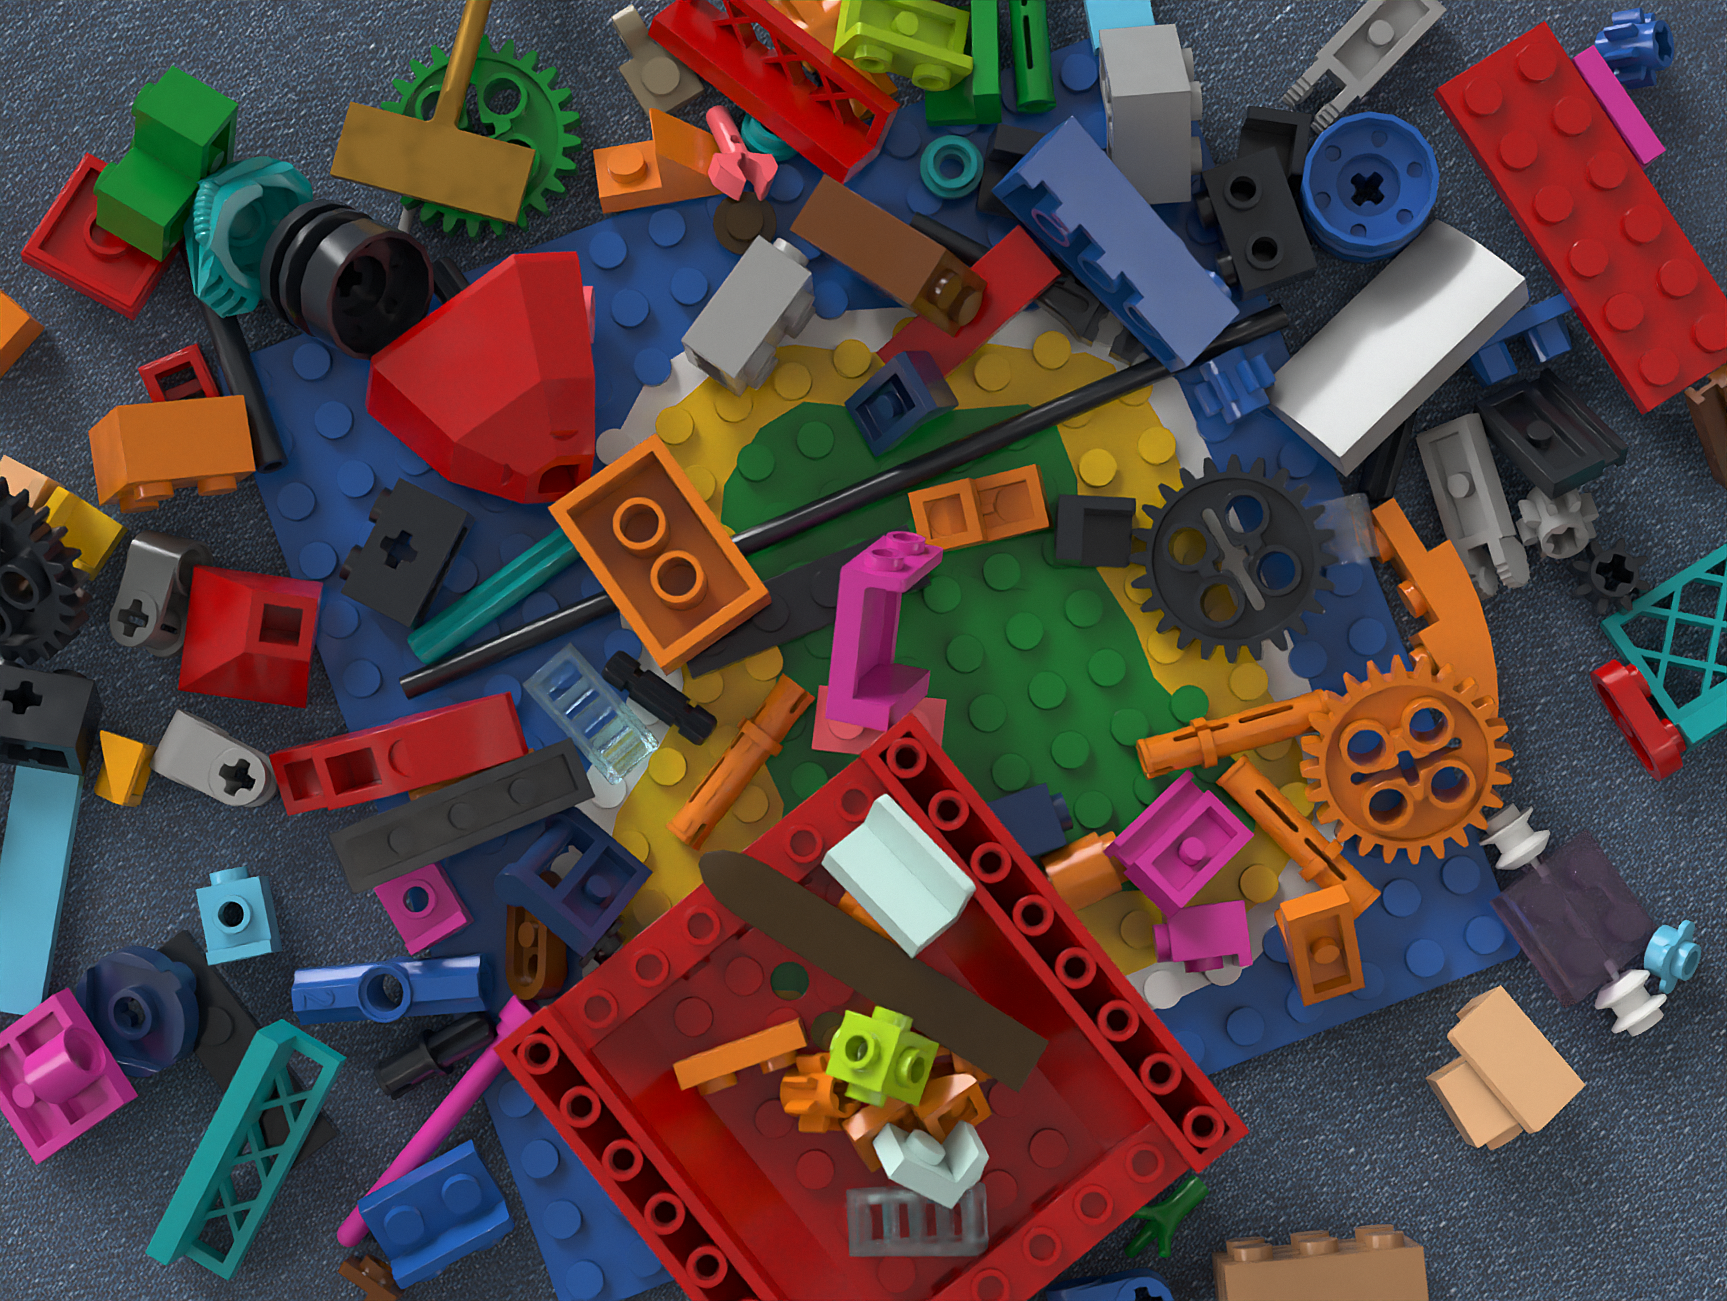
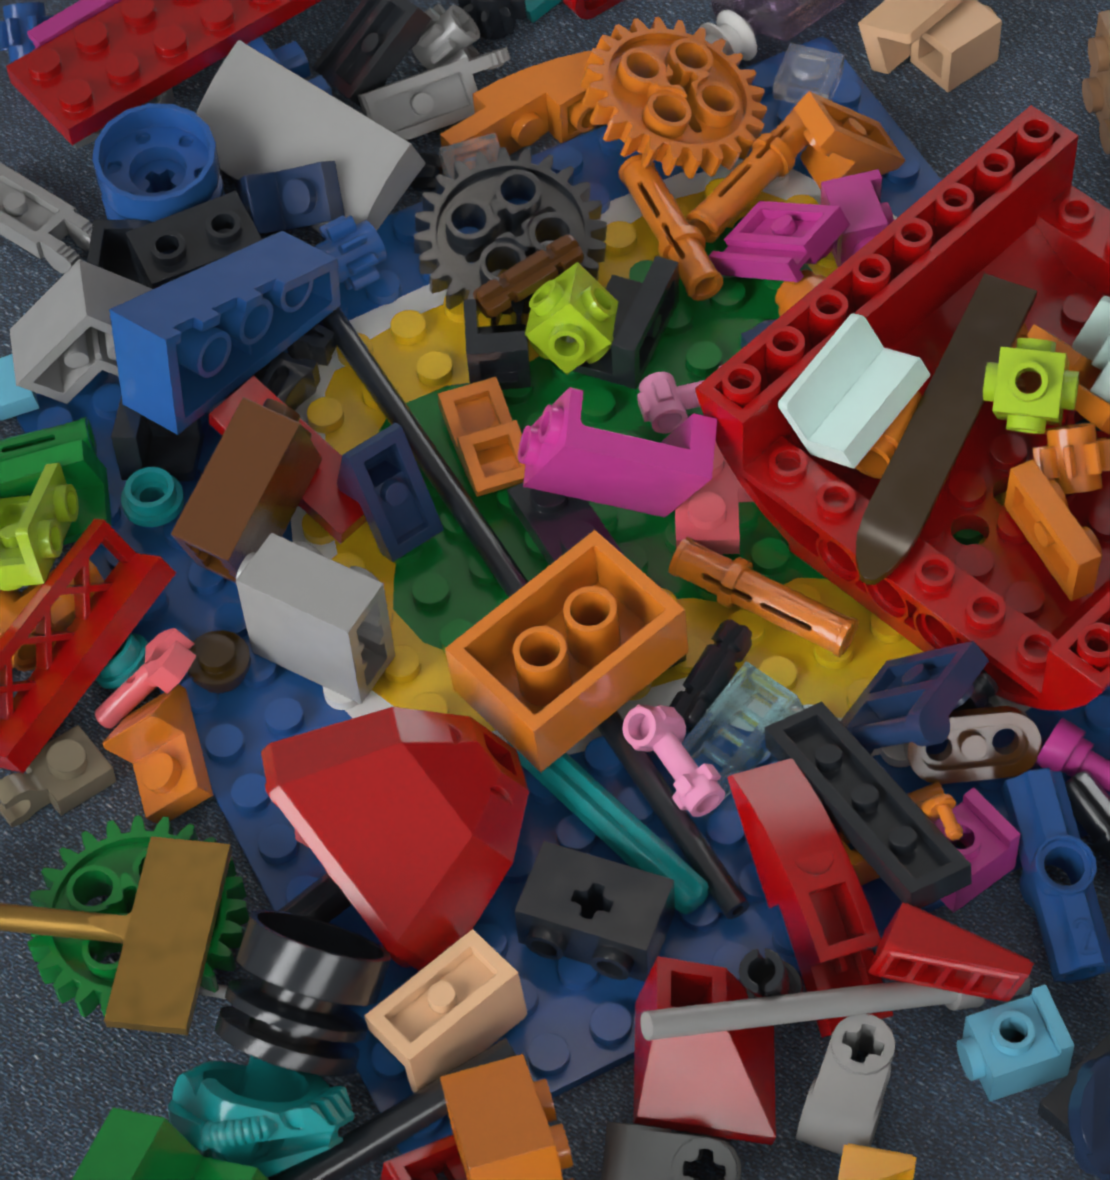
camera: 95 degrees left, 30 degrees down
none -> dark blue slope [237,160,345,236]
none -> light nougat panel [364,929,527,1093]
none -> reddish brown axle [473,235,584,318]
none -> lime brick [525,262,619,375]
none -> black panel [573,256,679,390]
none -> bright pink bar [623,704,725,817]
none -> bright pink bar [637,365,722,433]
none -> light grey bar [640,976,1030,1041]
none -> black axle [739,948,803,1025]
none -> clear plate [773,43,845,104]
none -> red slope [868,902,1034,1002]
none -> orange piece [907,782,963,841]

